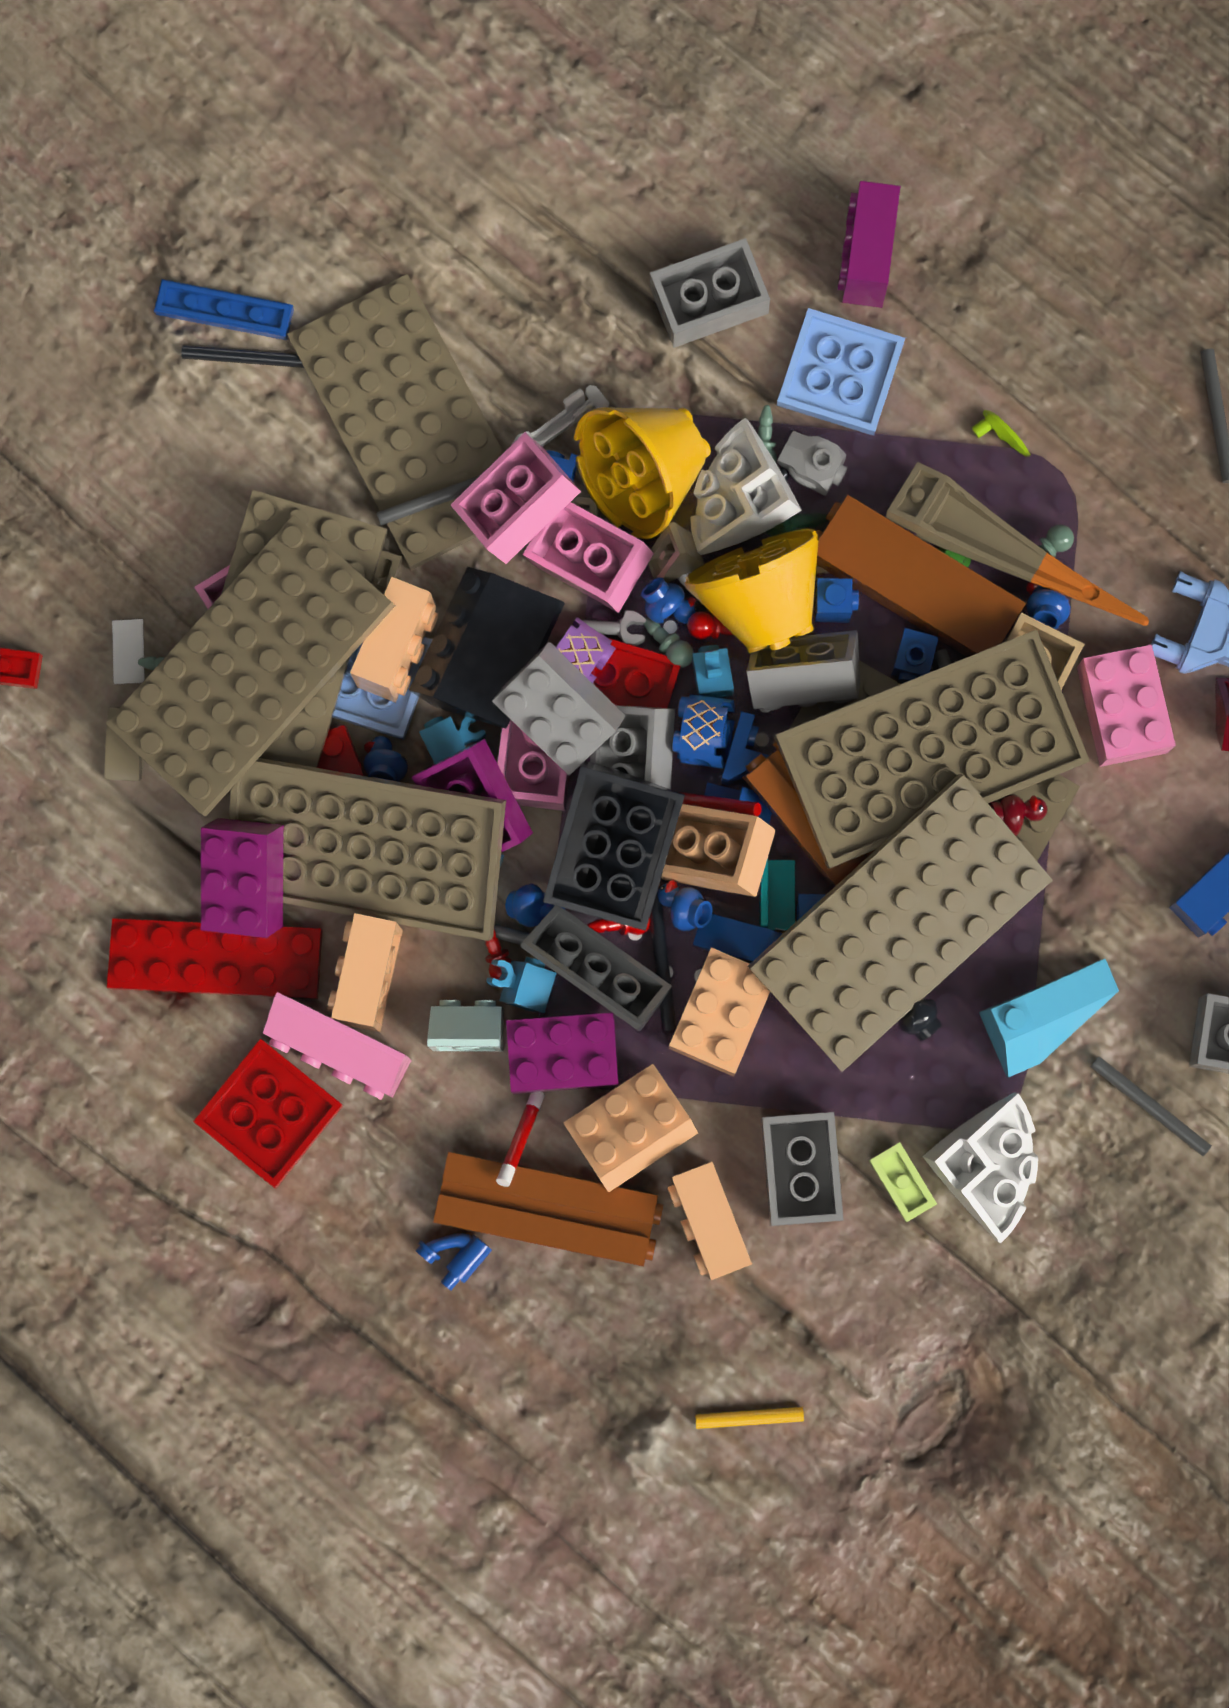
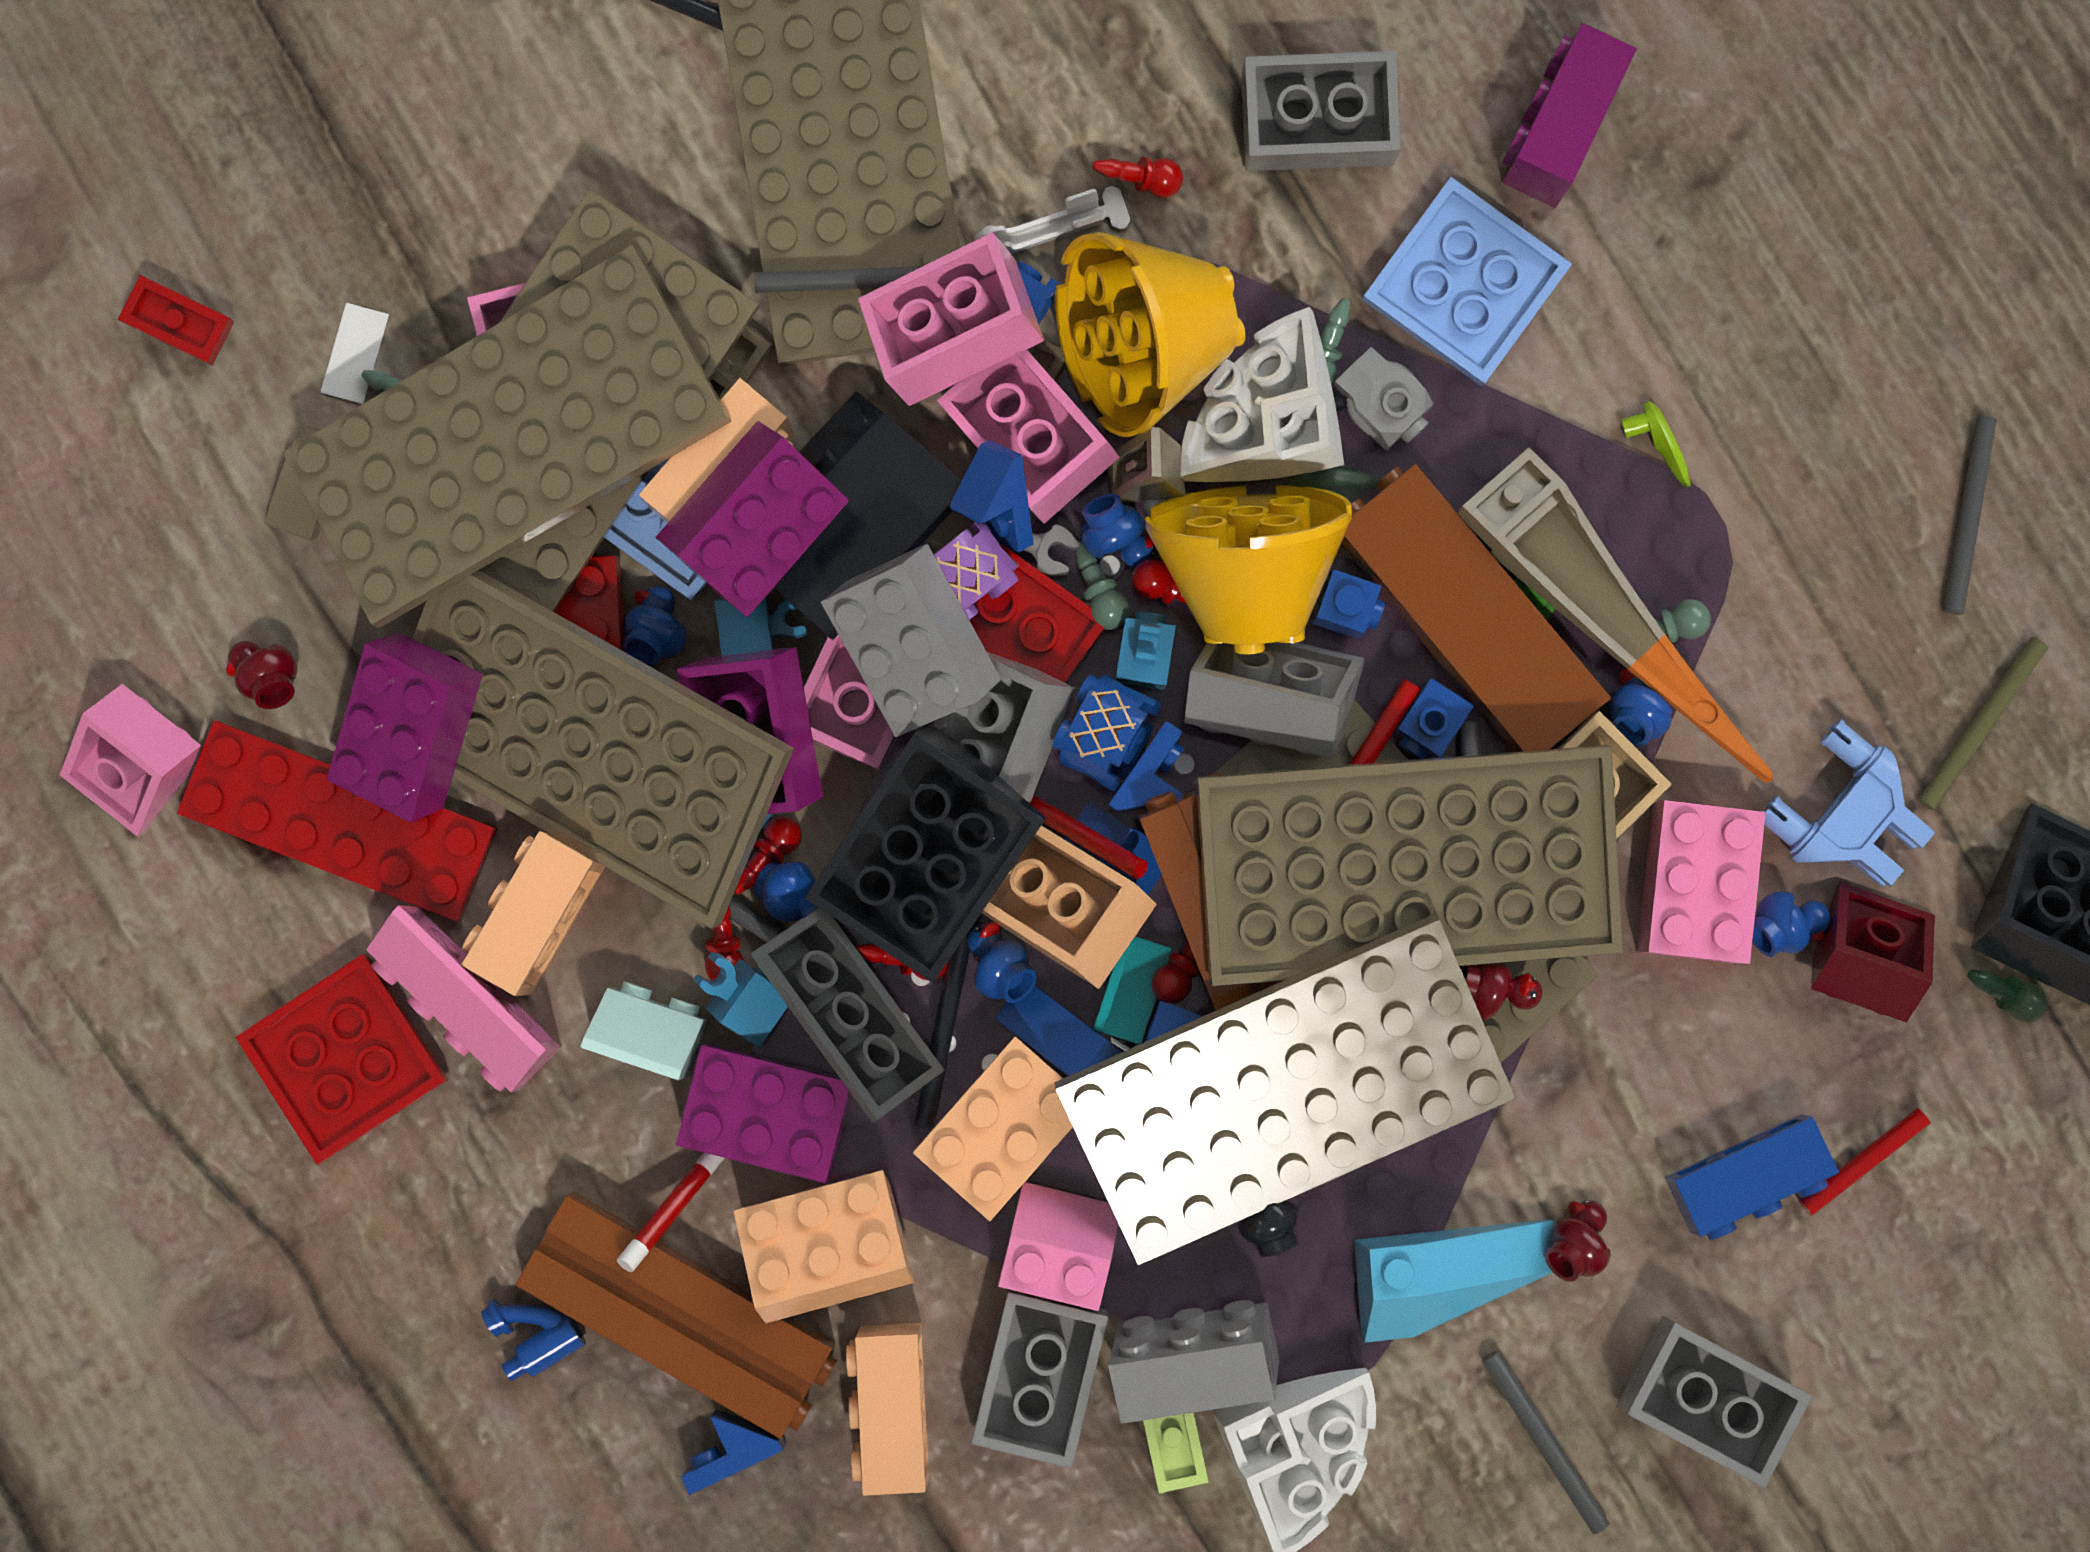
camera: 10 degrees right, 5 degrees up
none -> bright pink slope [60,684,201,837]
none -> dark red animal [226,641,298,709]
none -> magenta brick [655,421,849,617]
none -> blue slope [681,1410,786,1495]
none -> red bar [734,816,802,895]
none -> blue slope [950,440,1034,553]
none -> bright pink slope [998,1182,1118,1311]
none -> red bar [1092,156,1183,198]
none -> light grey brick [1108,1300,1279,1424]
none -> red bar [1151,941,1200,1004]
none -> red bar [1349,679,1421,765]
none -> dark red animal [1545,1200,1611,1282]
none -> blue animal [1752,891,1831,957]

